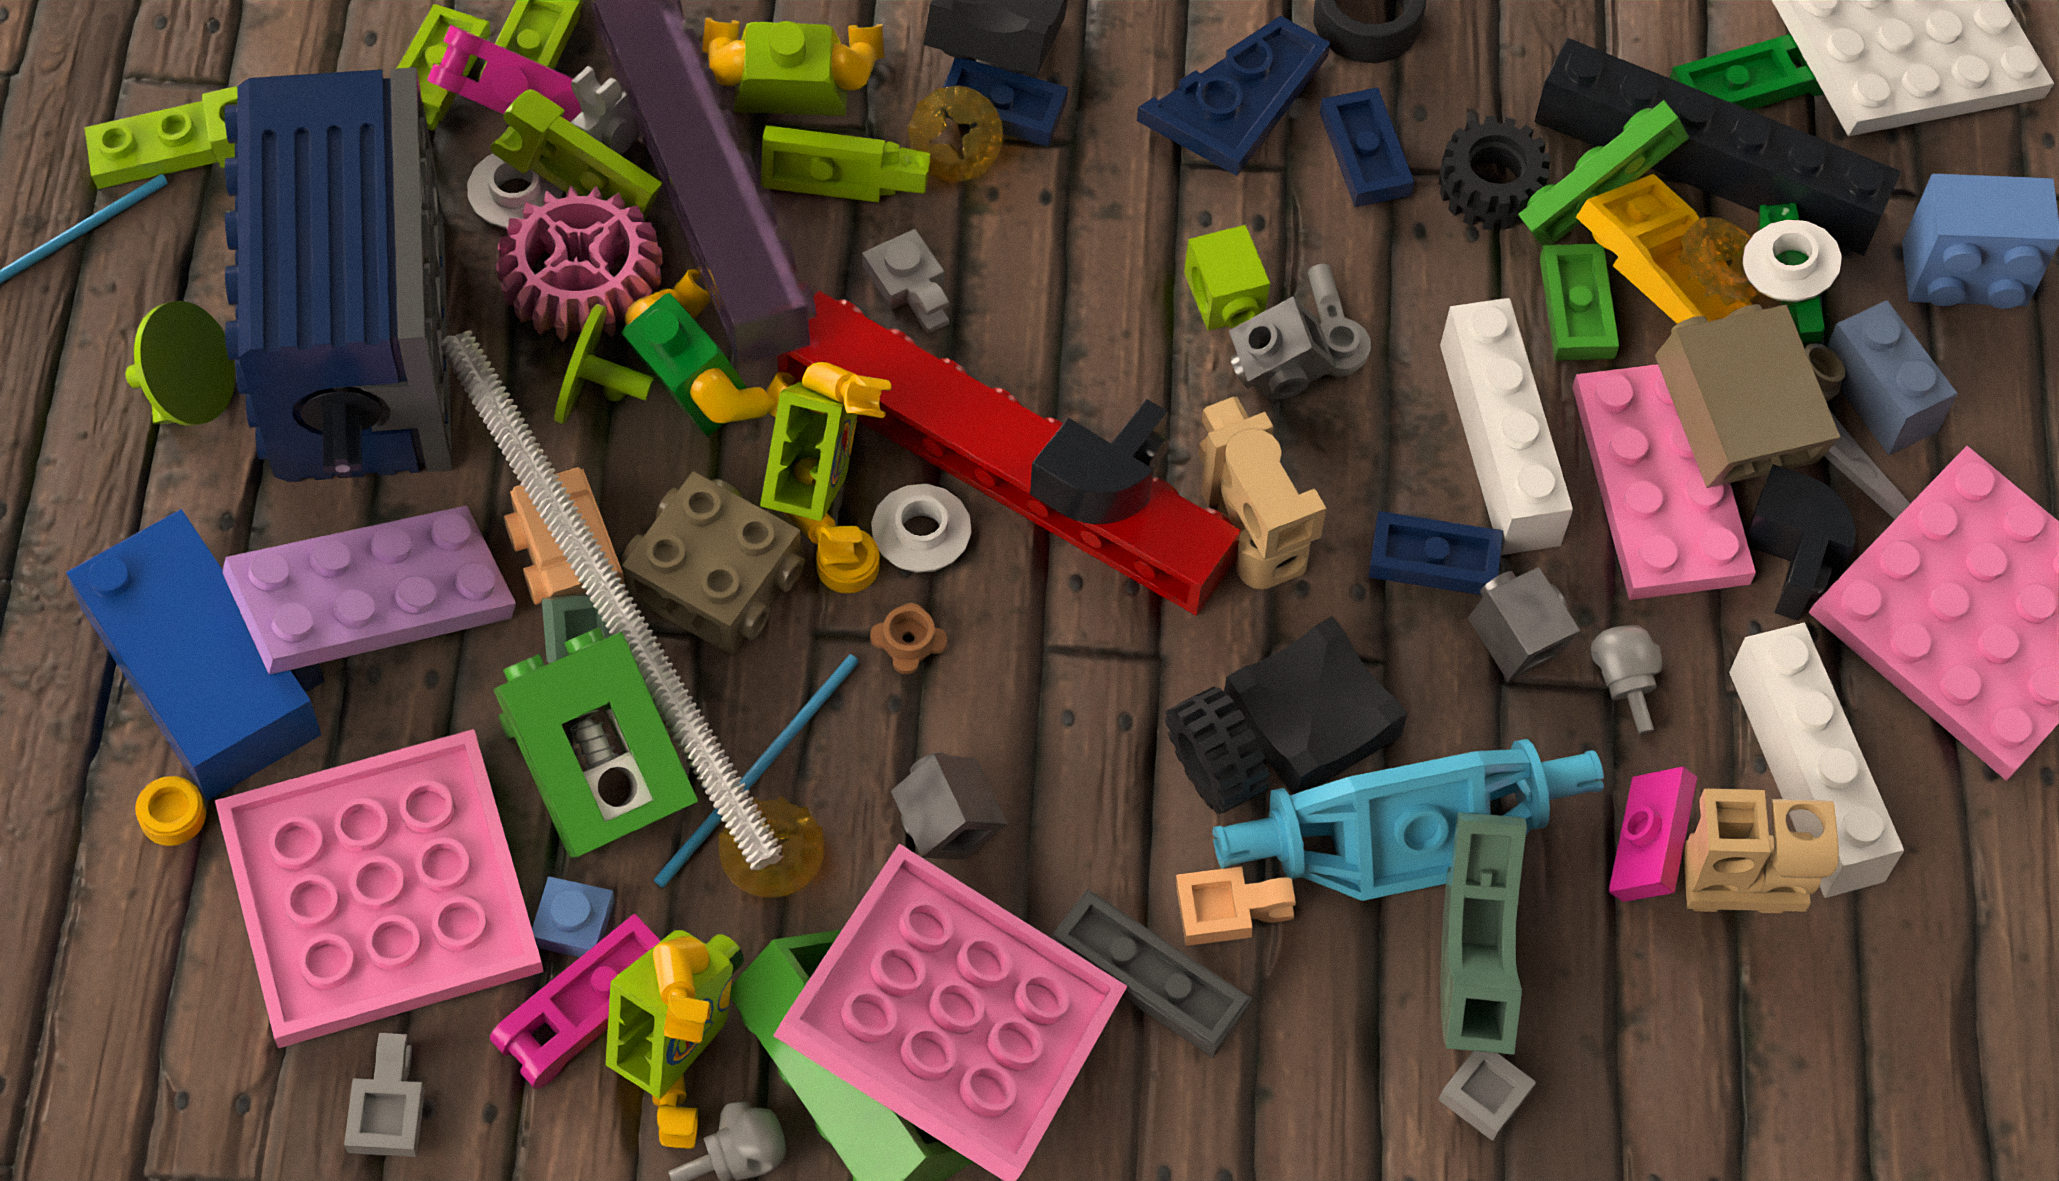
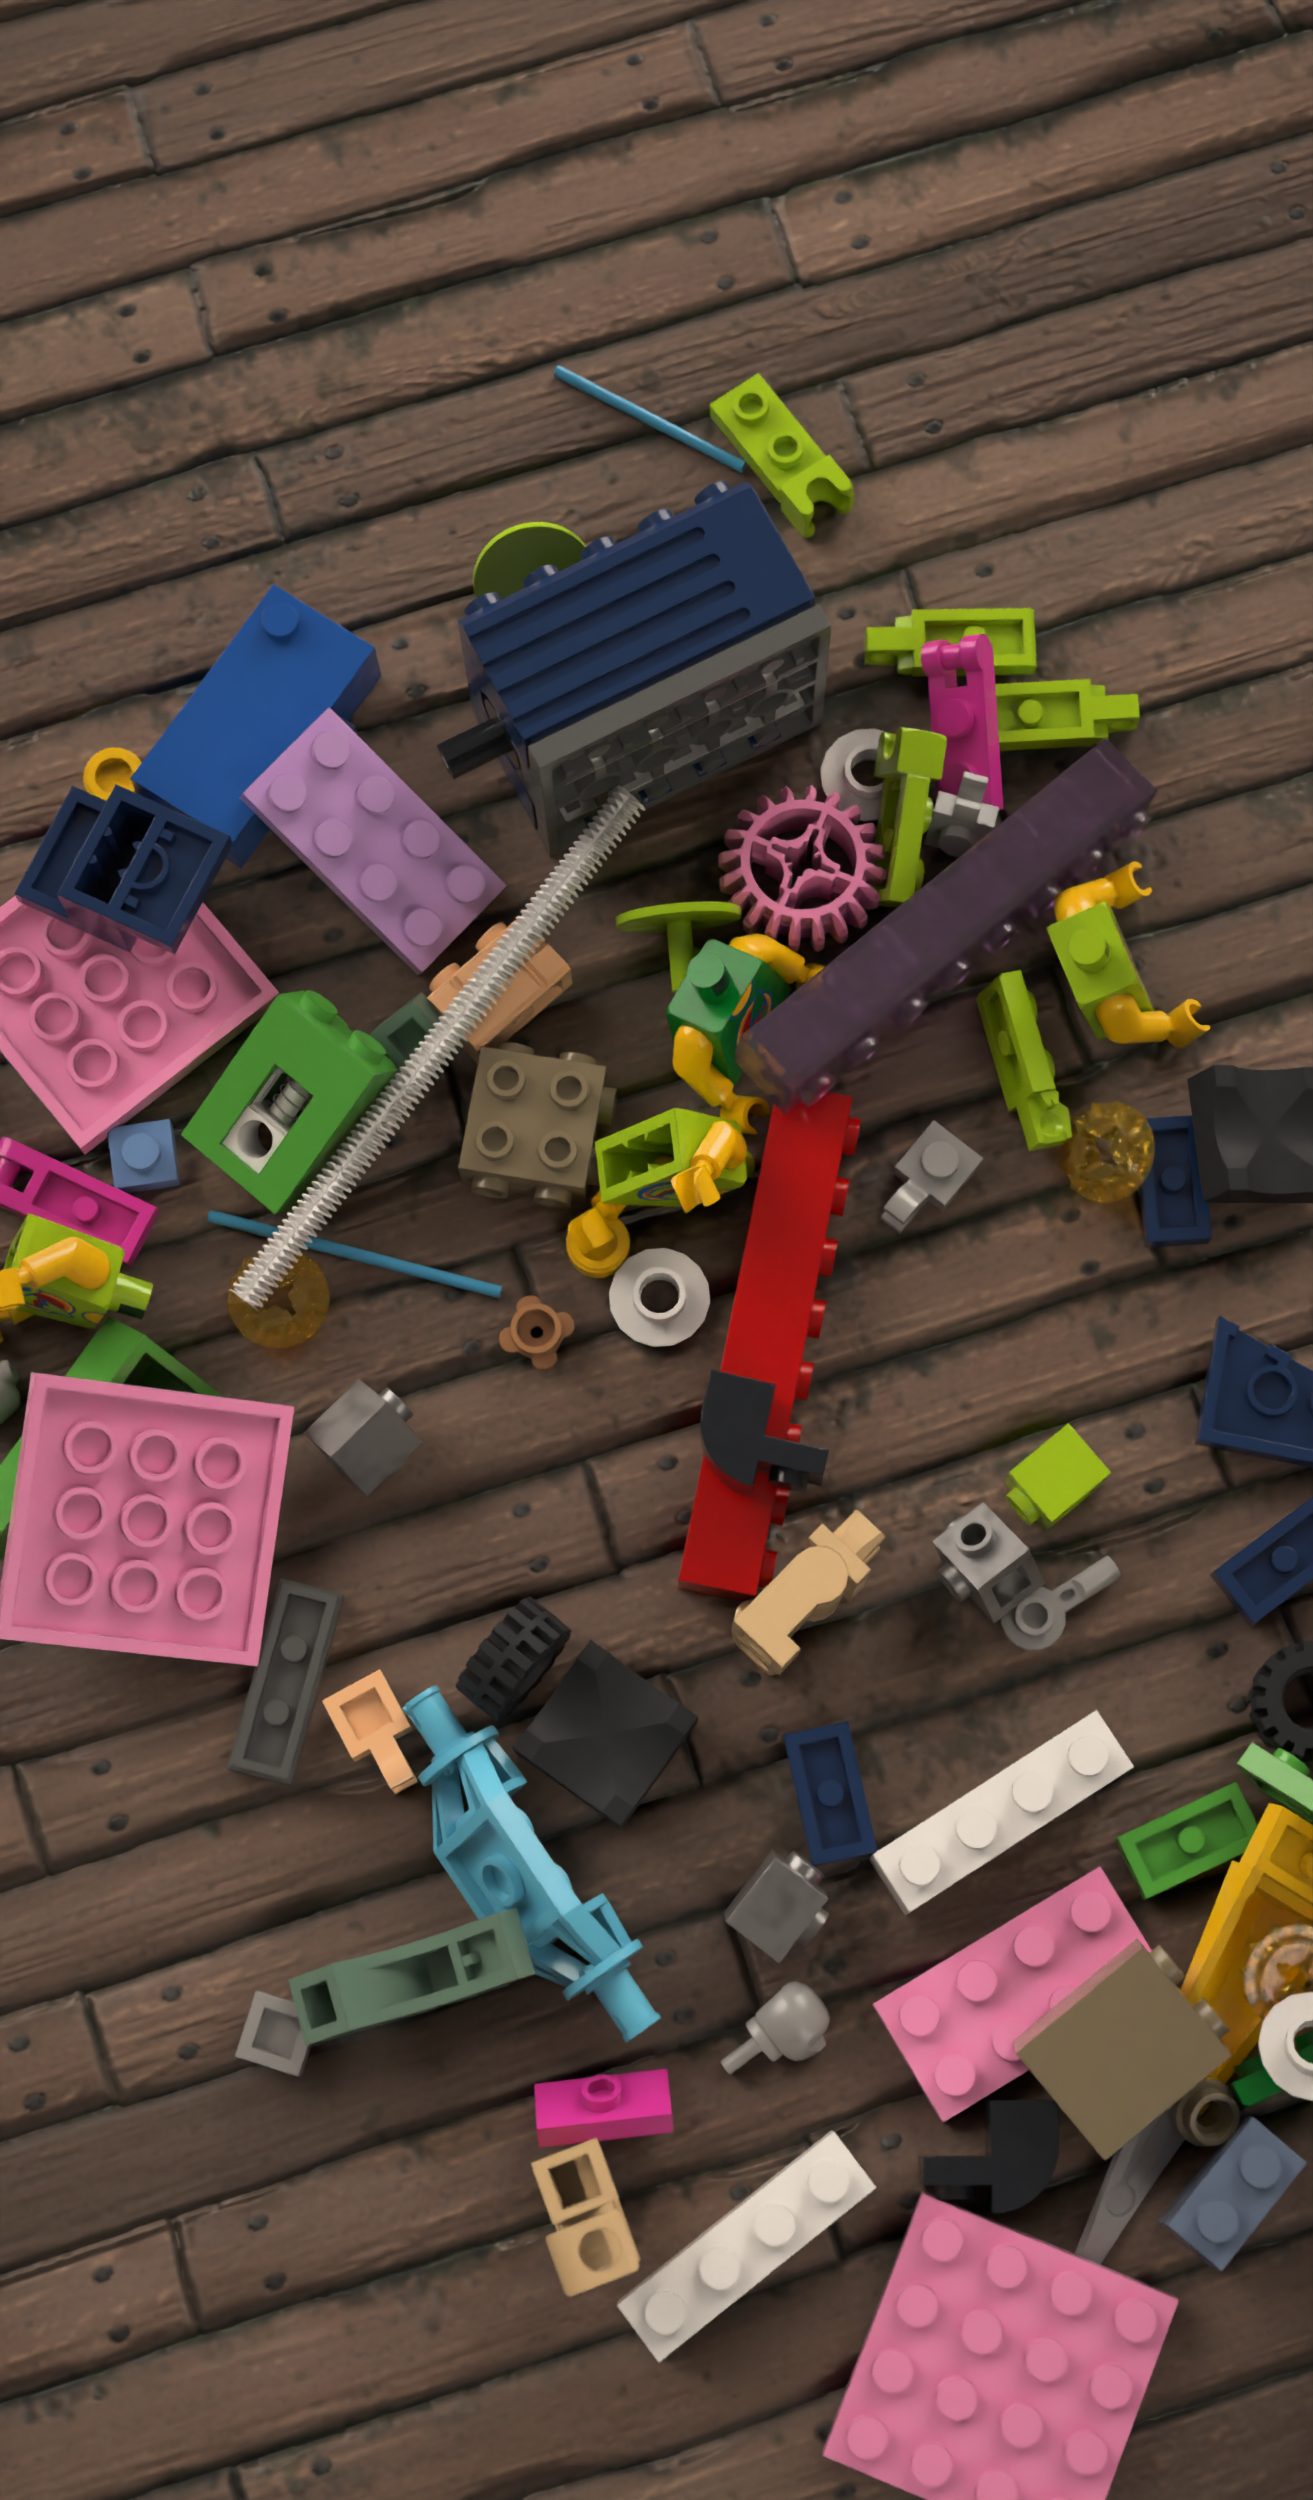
camera: 75 degrees right, 15 degrees up
none -> dark blue bracket [14,784,233,954]

